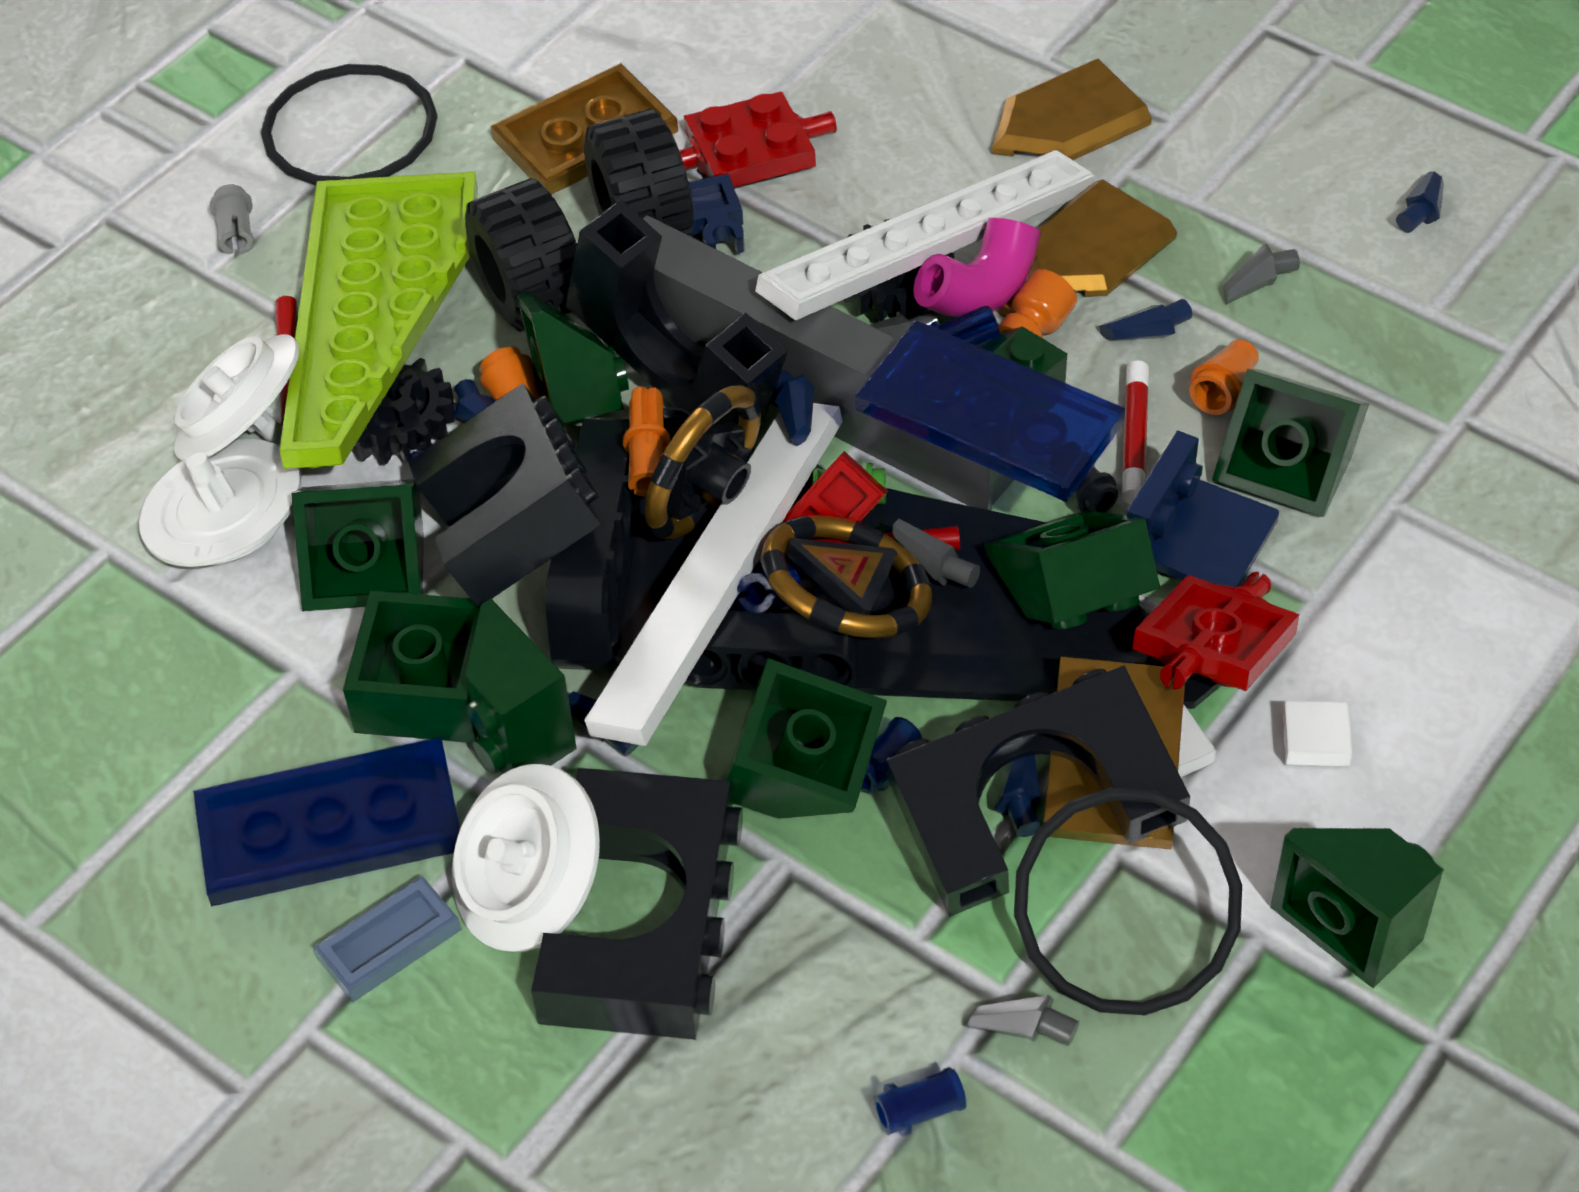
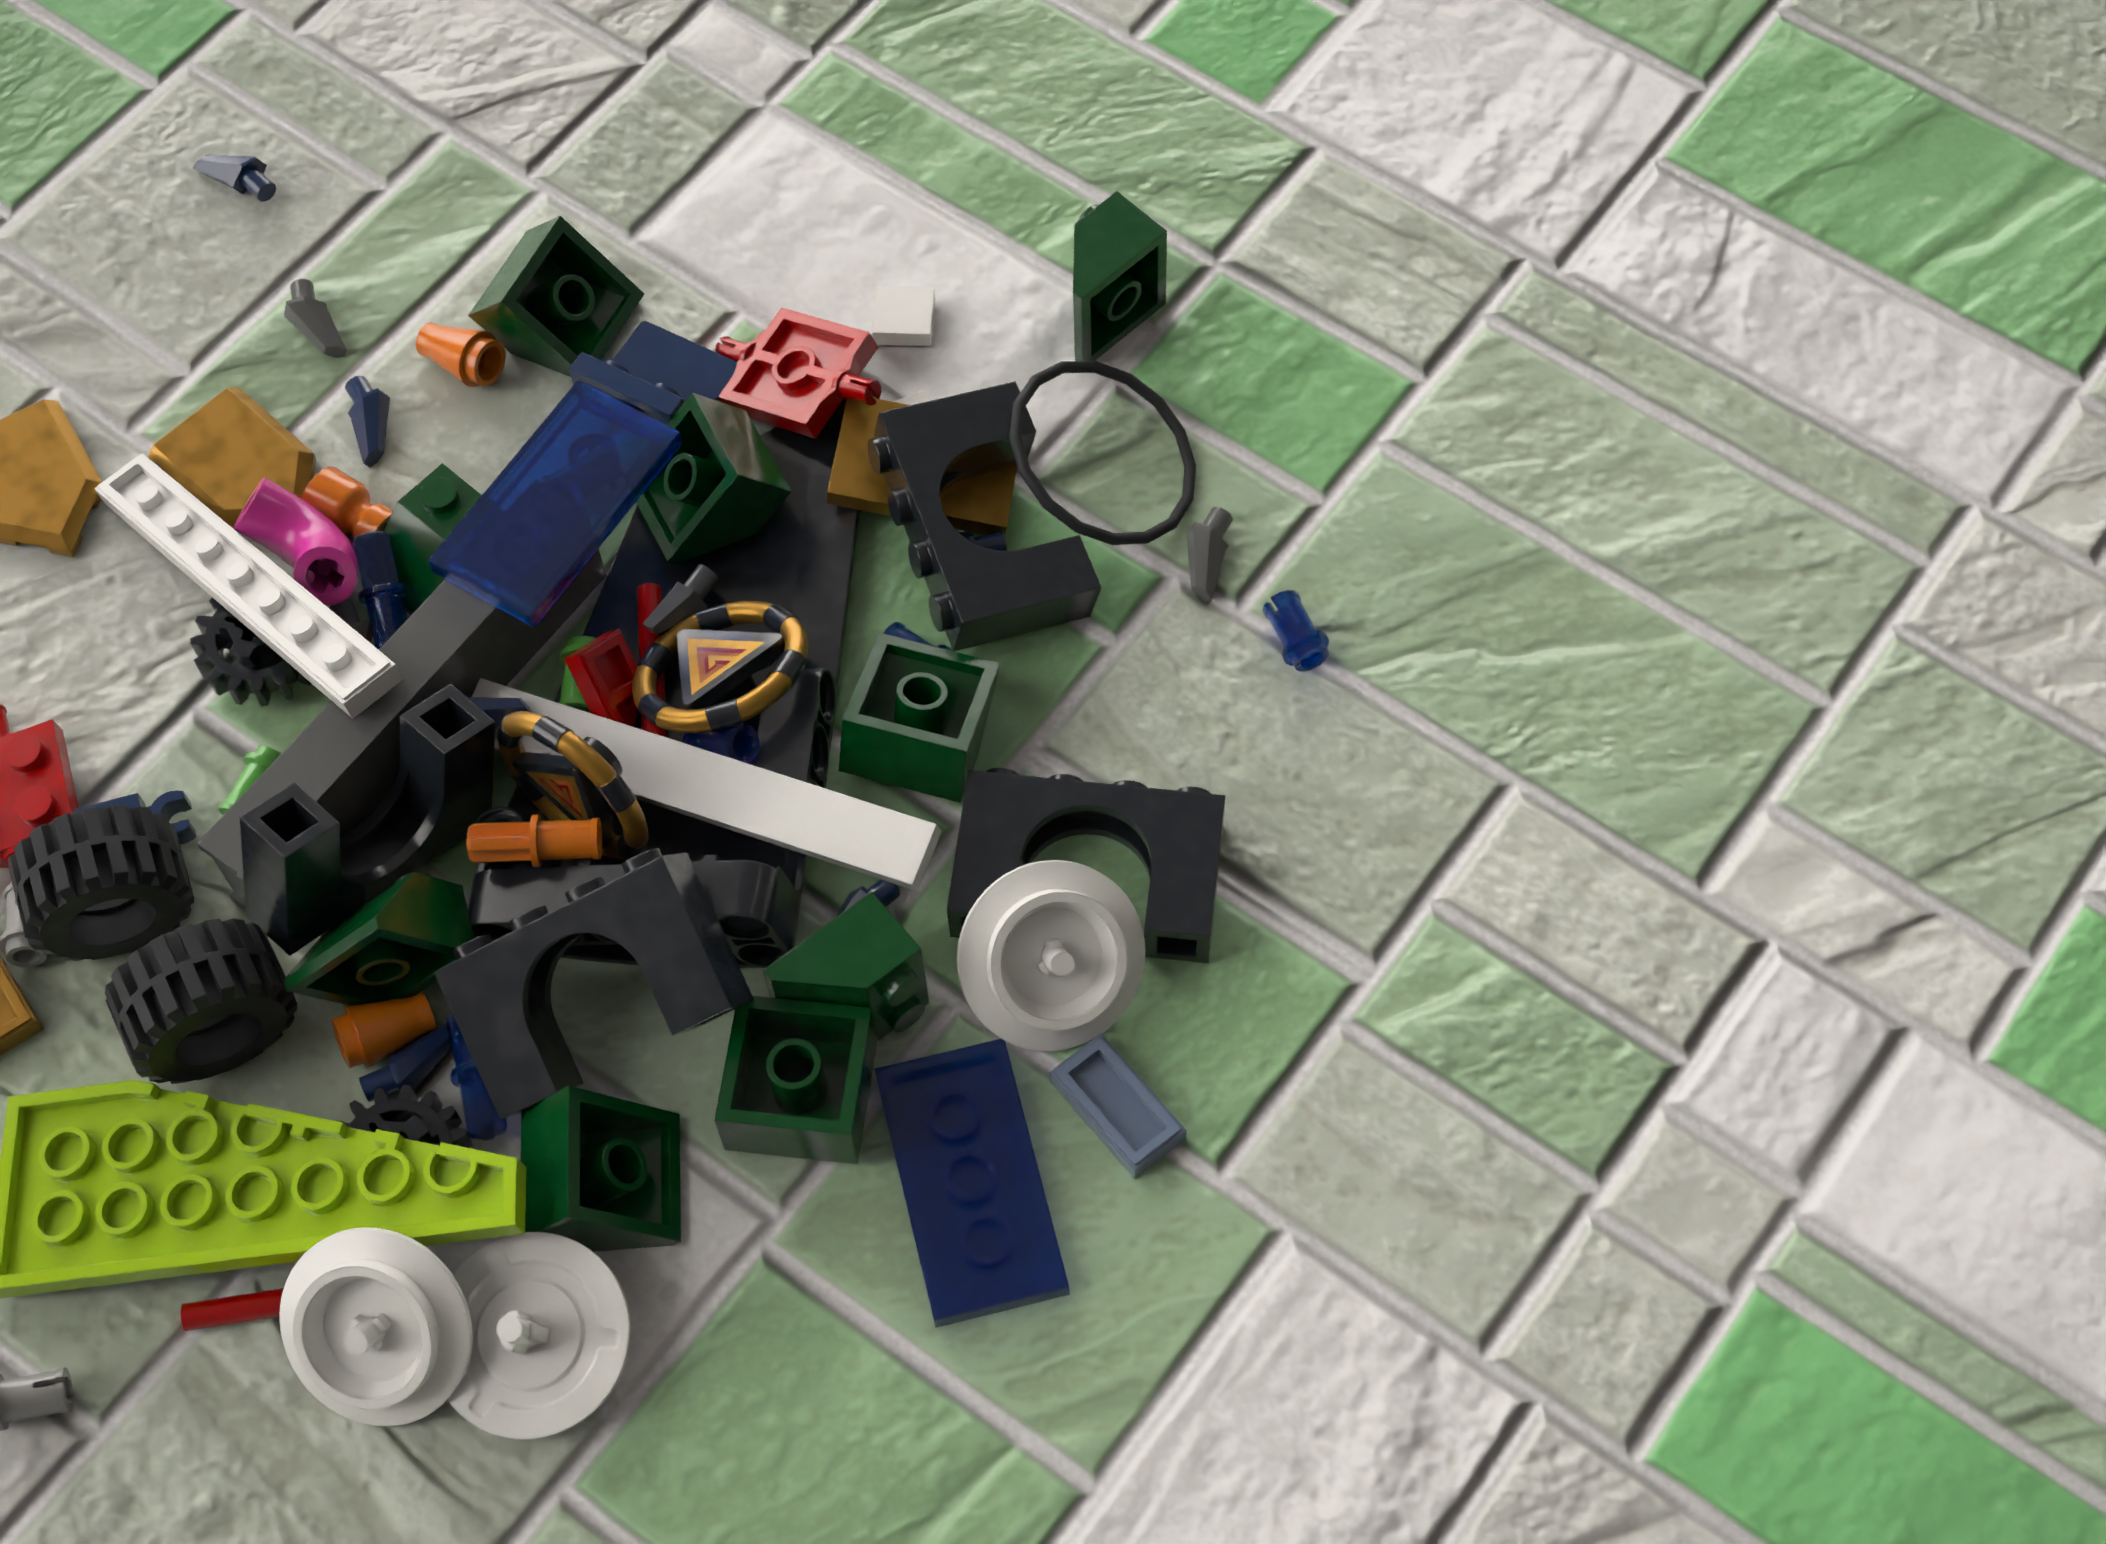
camera: 90 degrees left, 10 degrees up
red bar [1122,360,1149,504] -> none

